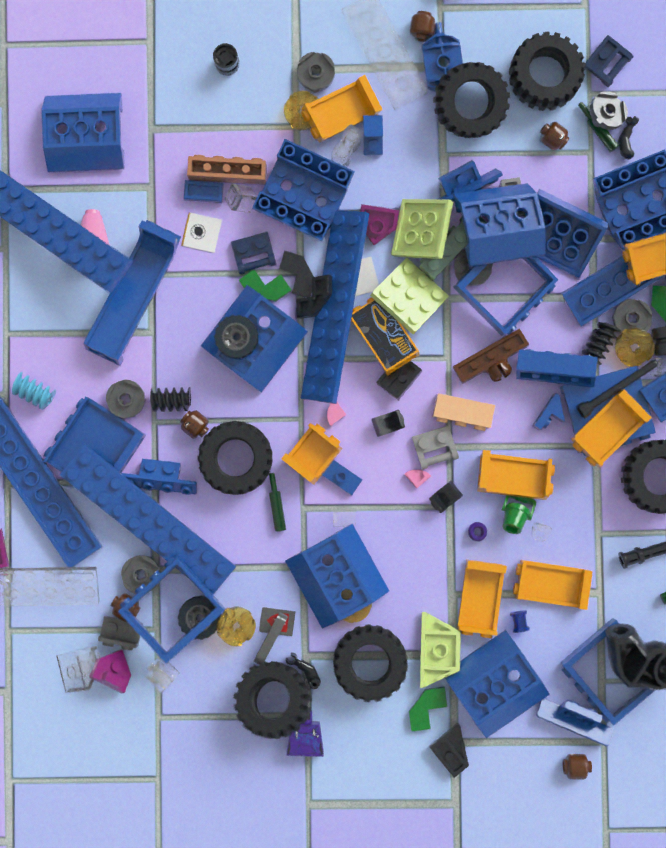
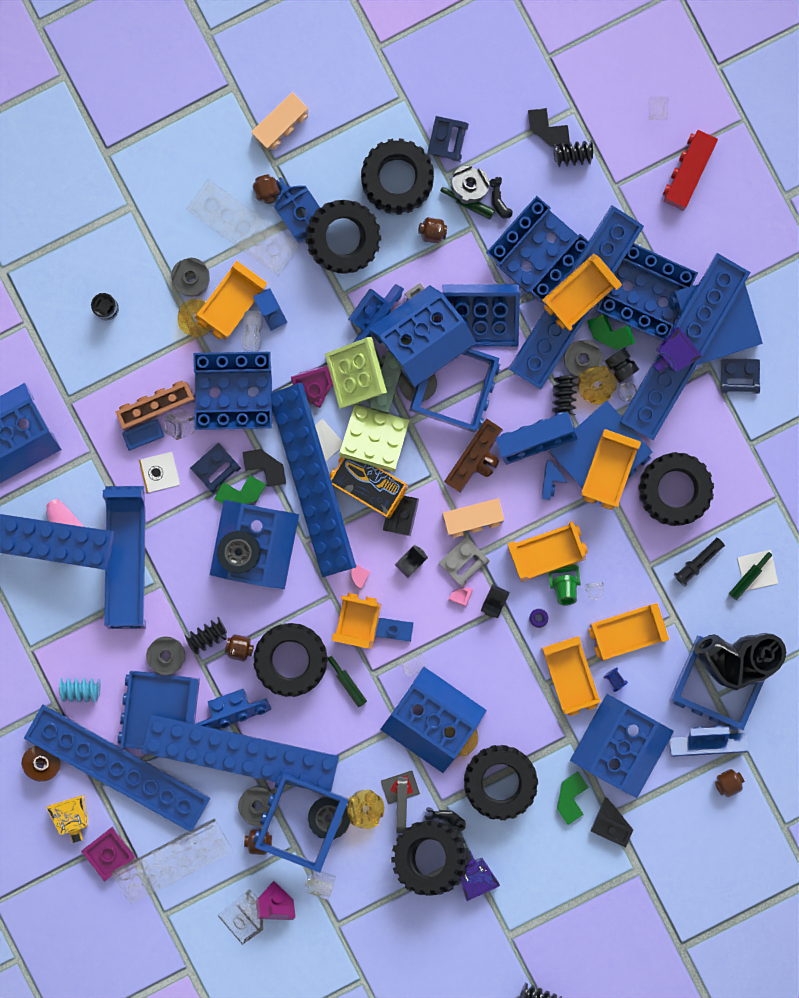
camera: 30 degrees left, 0 degrees up
dark grey bracket [98,616,143,650] -> none
black tile [296,275,332,319] -> none
yellowish green wing [420,612,461,688] -> none
black piece [576,360,658,419] -> none

